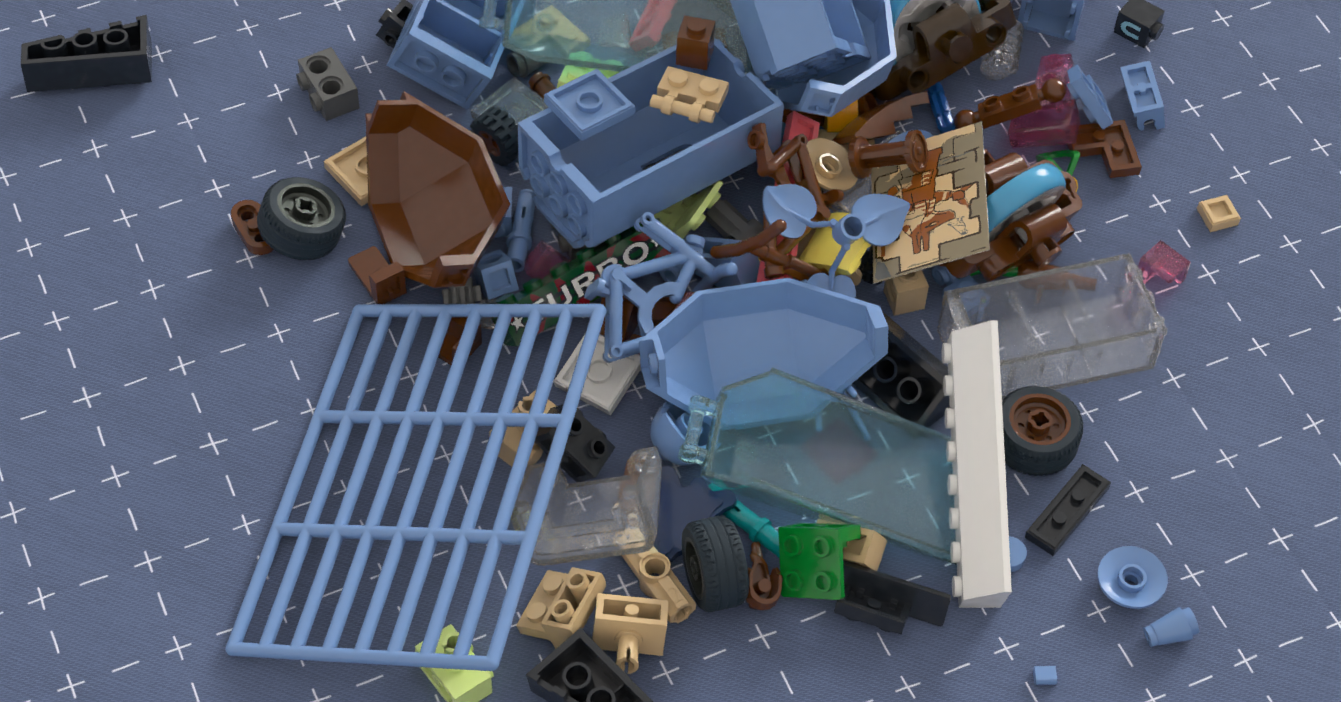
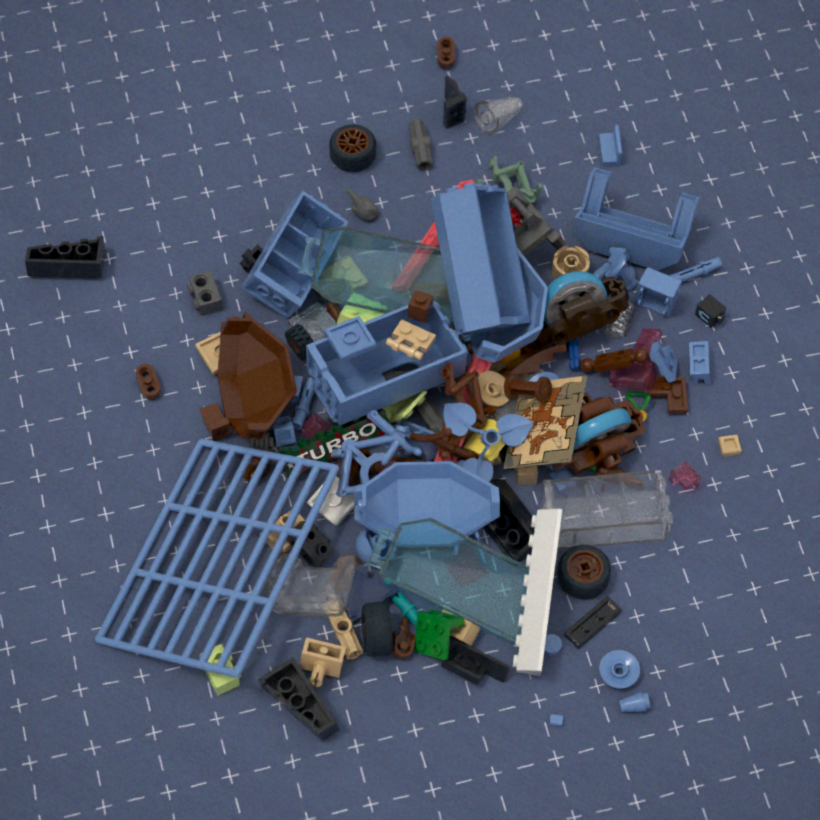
camera: 10 degrees right, 5 degrees up
black wheel [257,177,346,260] -> none
tan brick [516,567,606,649] -> none

